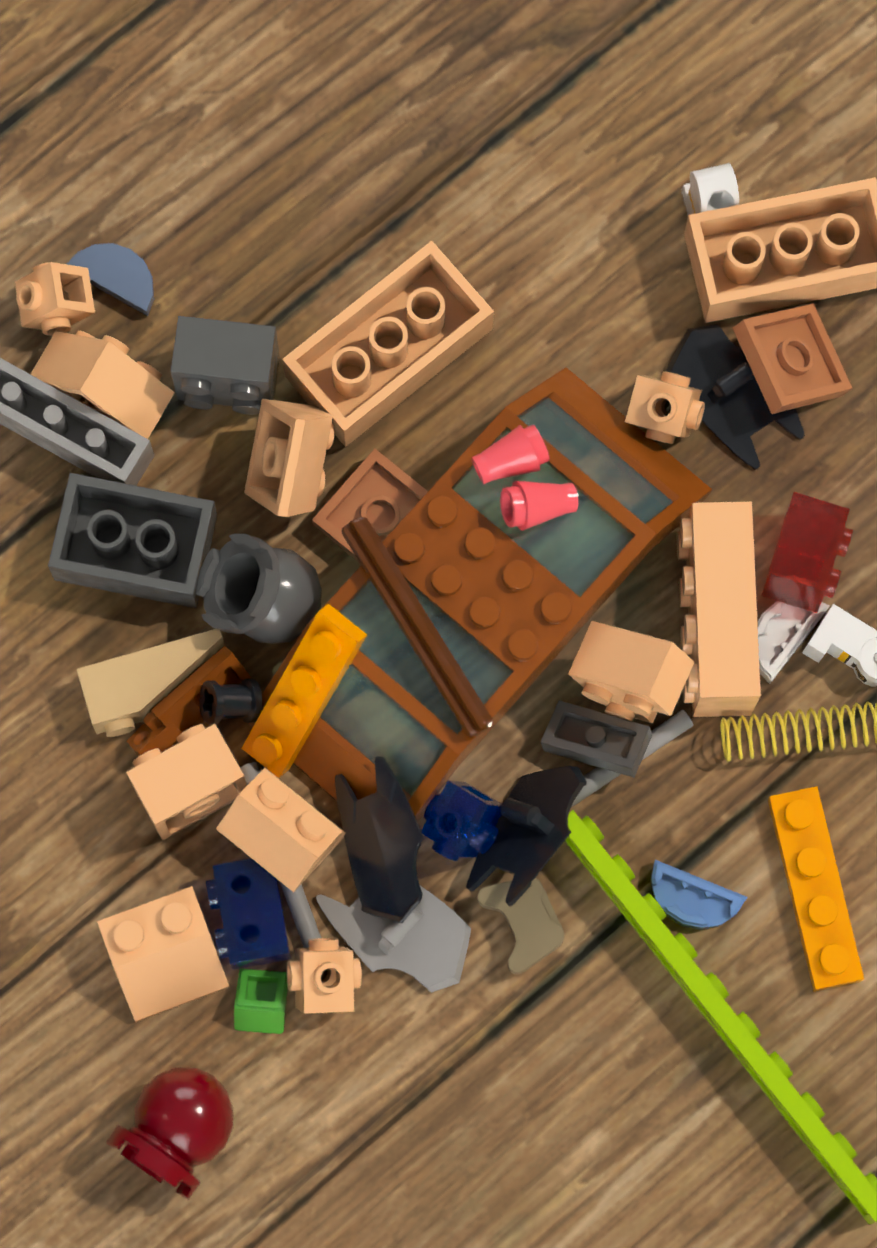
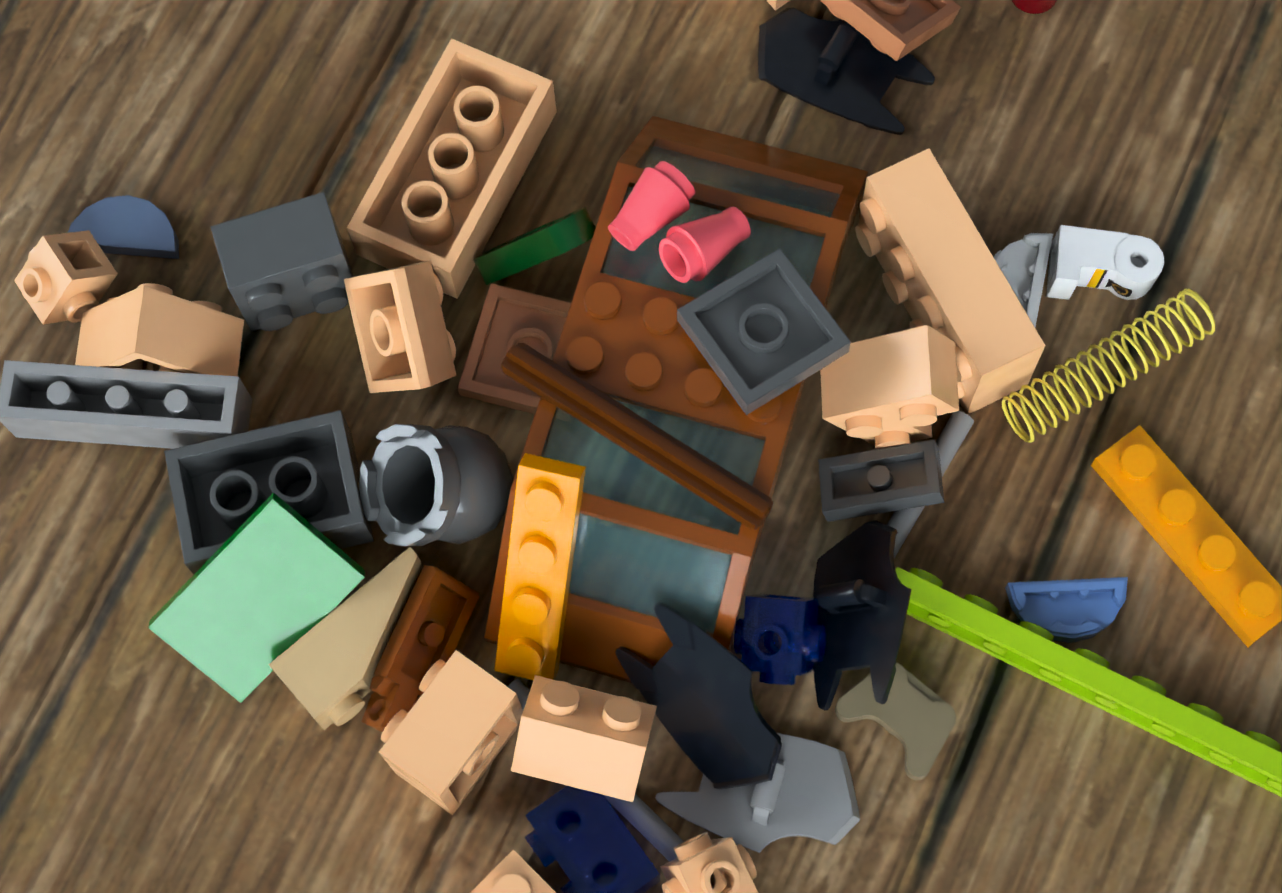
camera: 20 degrees left, 5 degrees down
black bush [199,678,263,725] -> none
light nougat brick [625,371,705,444] -> none
clear red brick [761,492,853,613] -> none
none -> tile [148,492,365,703]
none -> dark green beam [473,207,596,285]
none -> dark grey plate [677,248,851,415]

